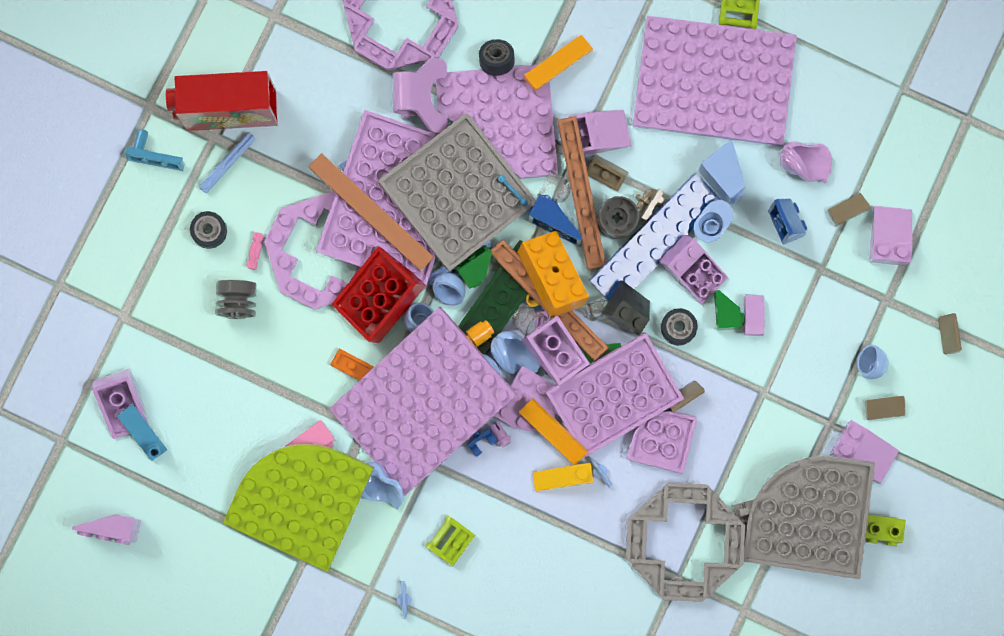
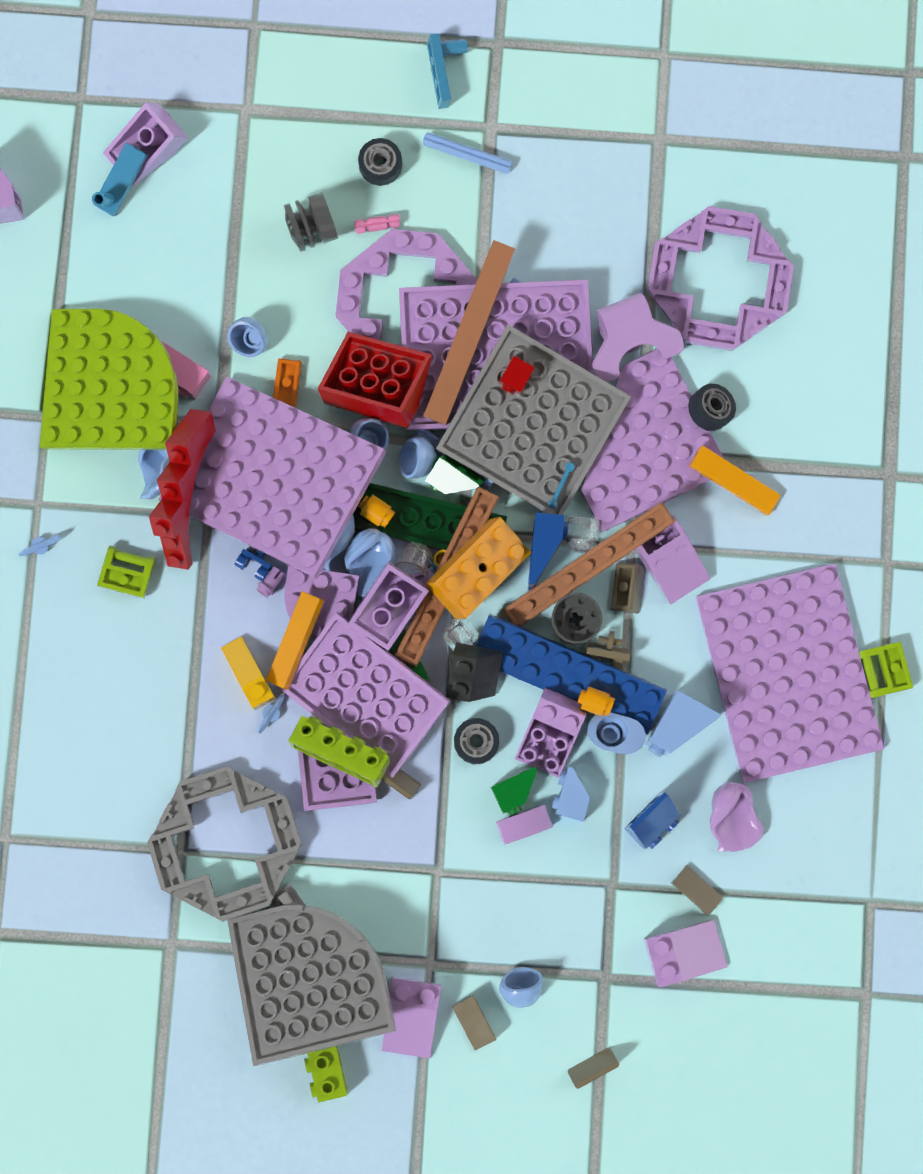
camera: 65 degrees right, 0 degrees up
red brick [166,71,278,131] -> none
none -> red arch [149,409,216,570]
none -> light blue hat [227,317,268,357]
none -> lime brick [288,716,390,788]
none -> red brick [498,356,535,395]
none -> light blue slope [552,767,590,822]
none -> light orange brick [577,686,615,717]

